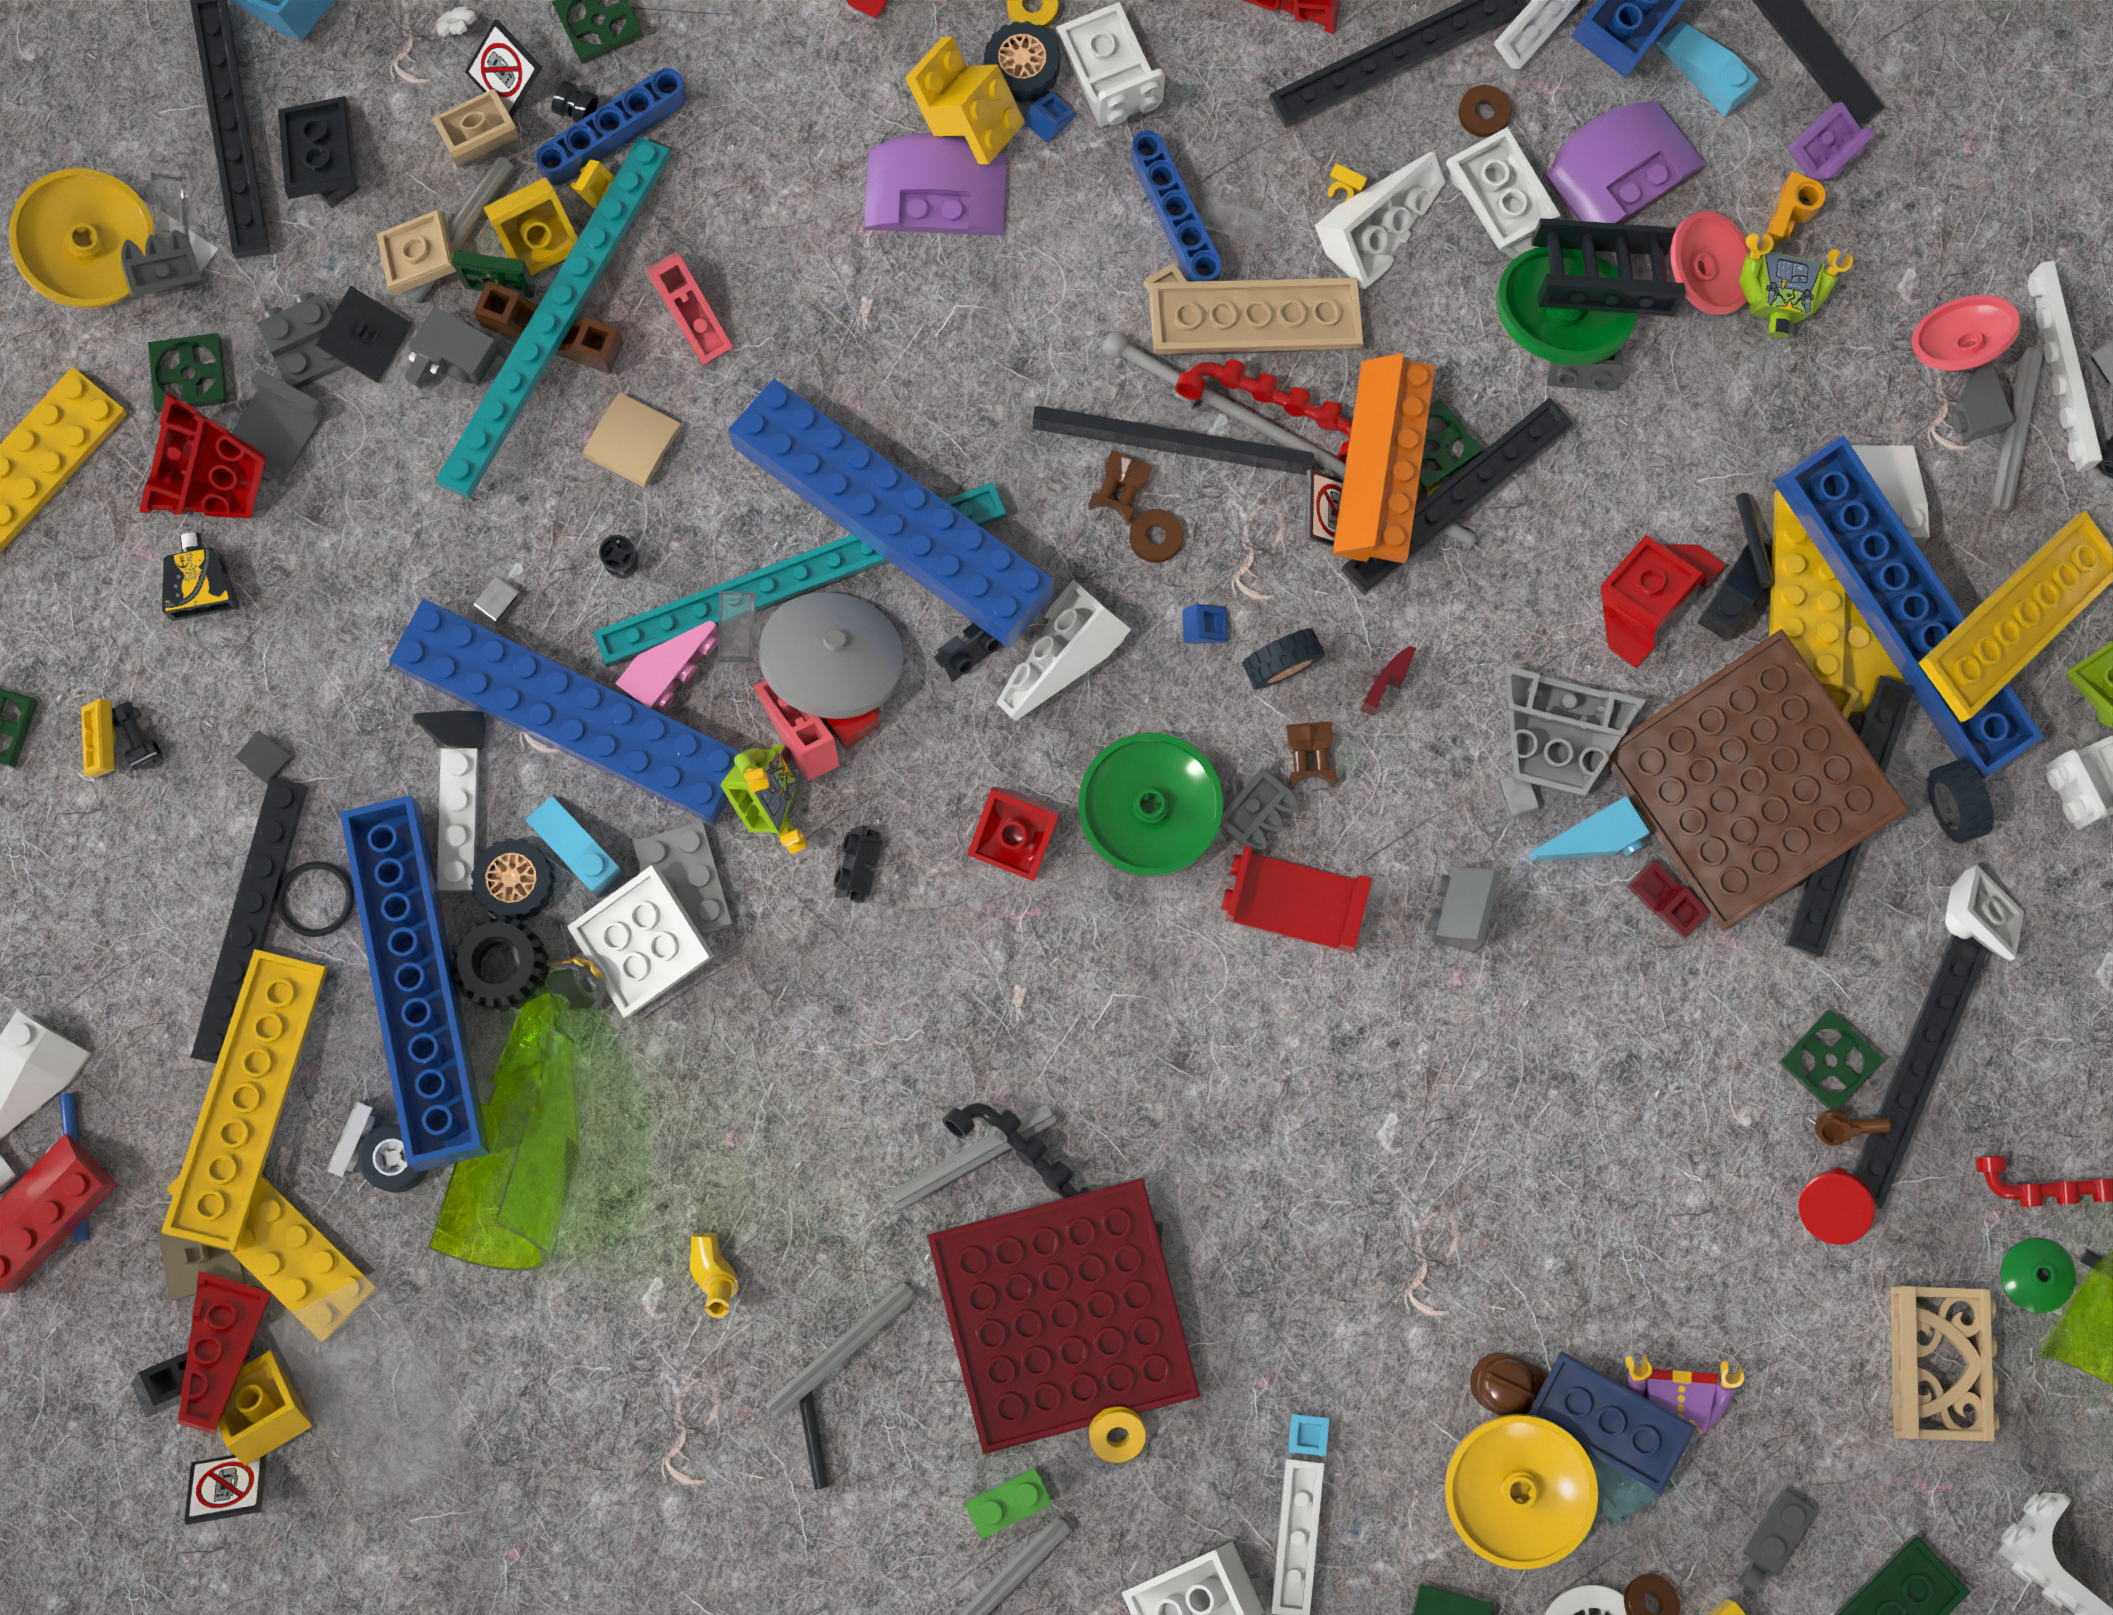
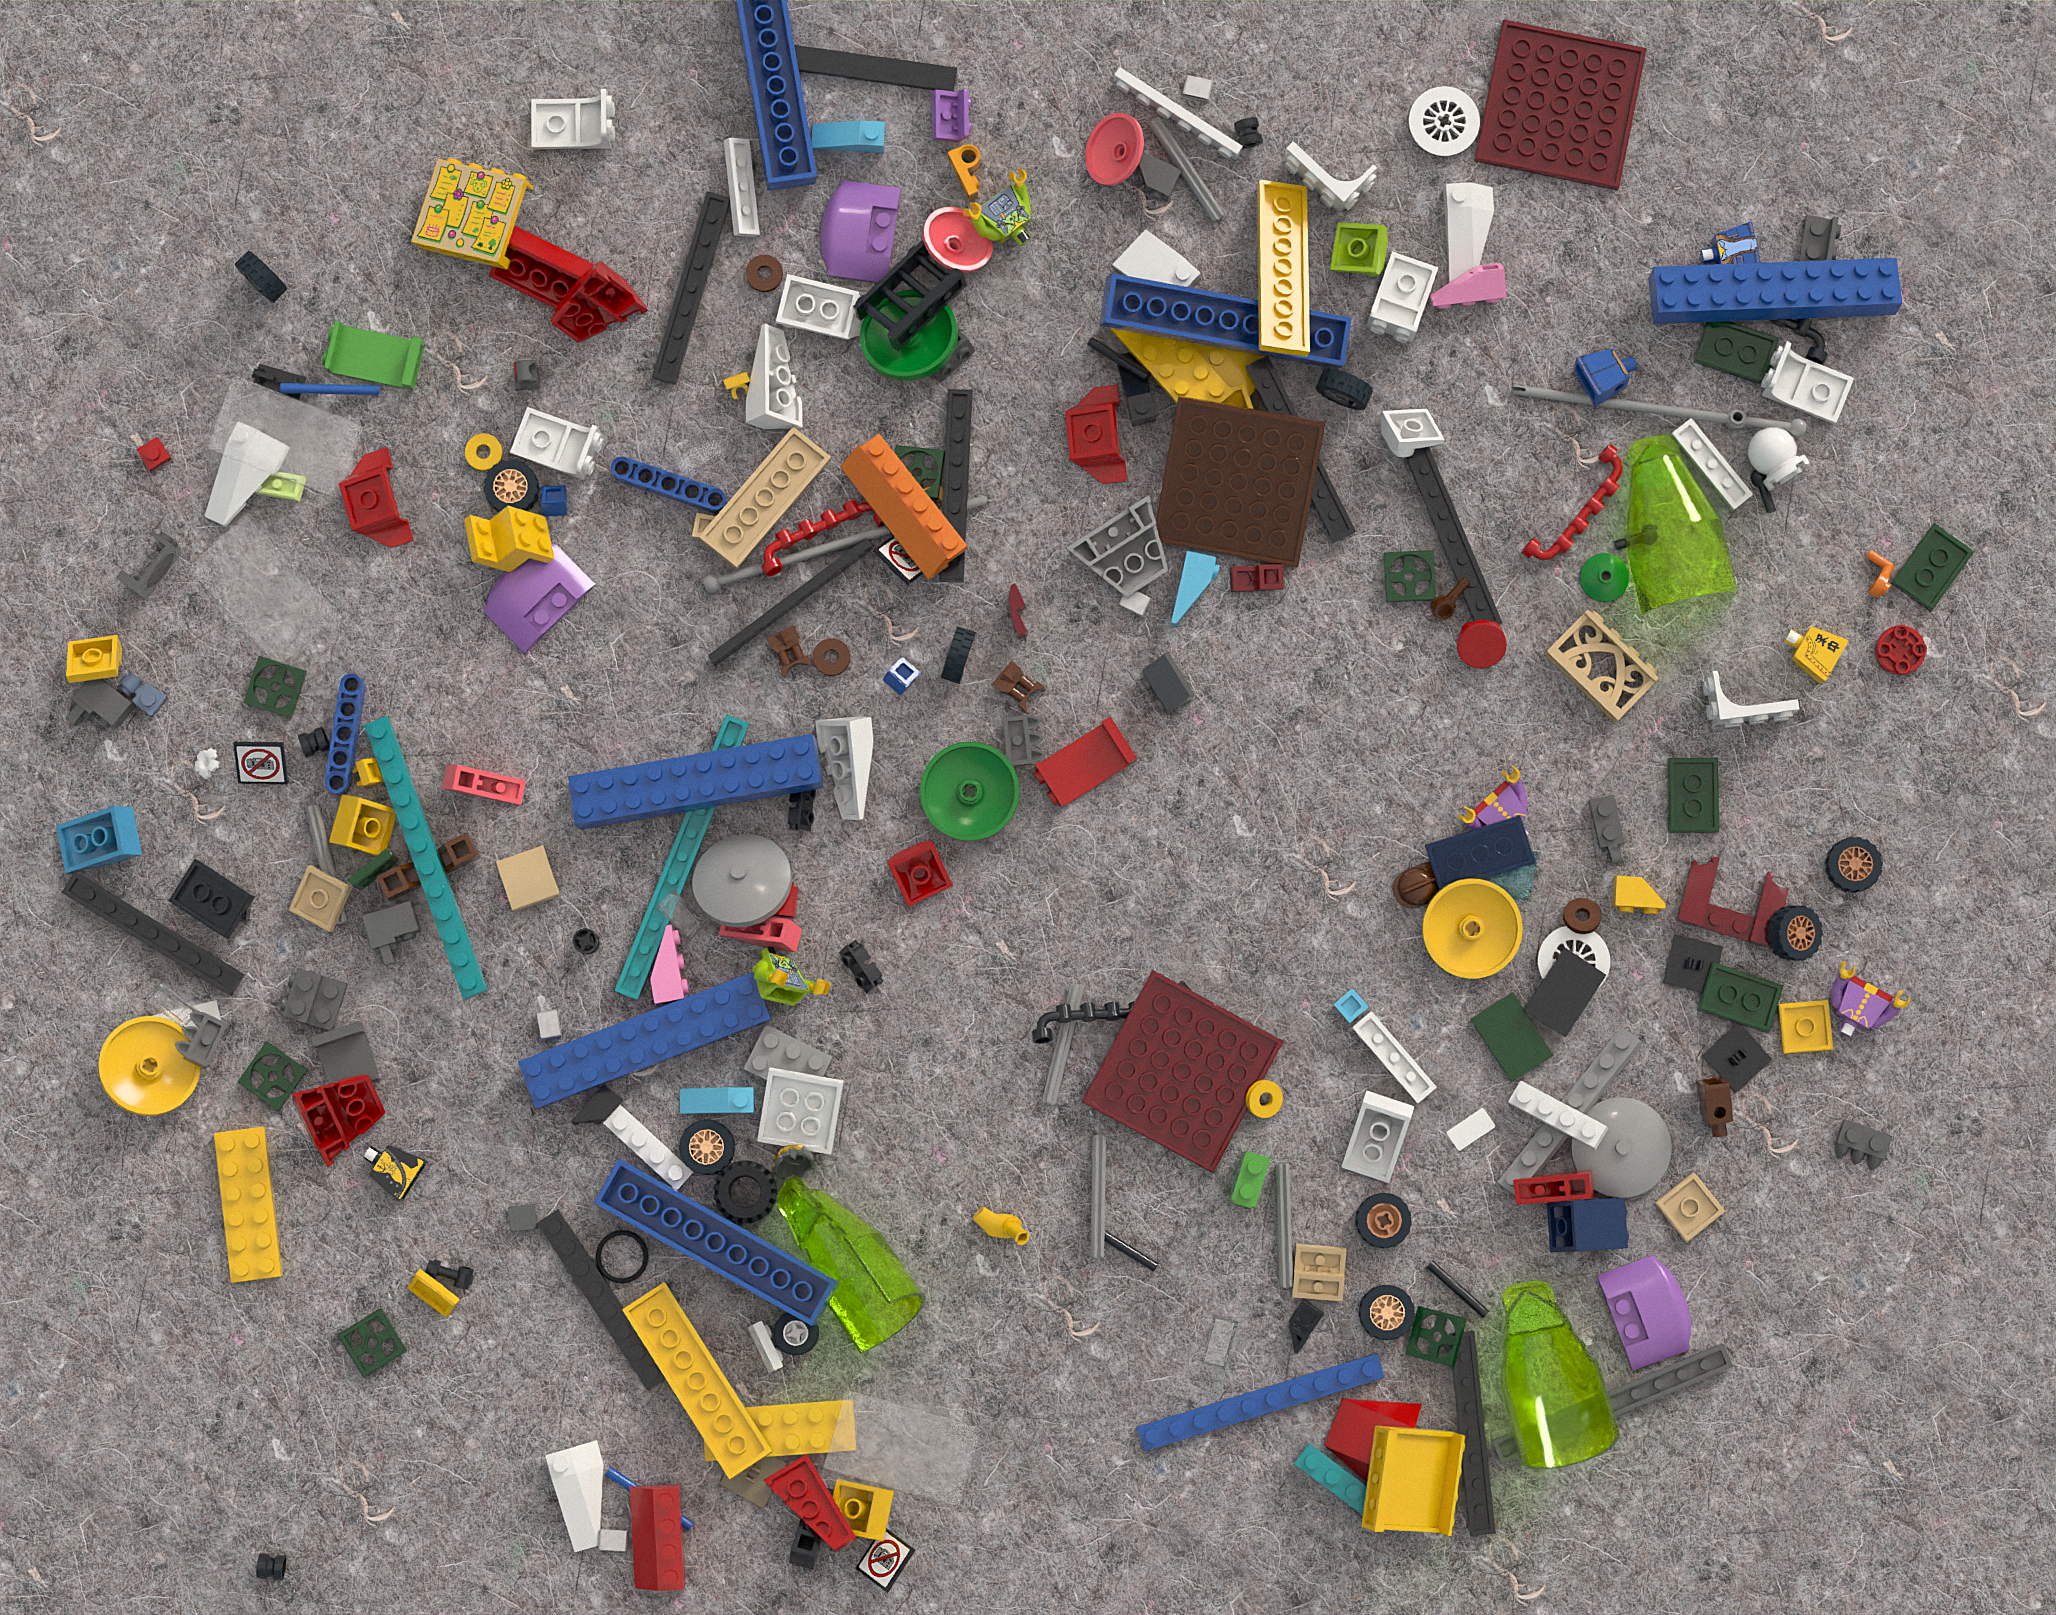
camera: 45 degrees left, 5 degrees up
black piece [315,285,412,383] -> none
tan slope [432,89,519,168] -> none

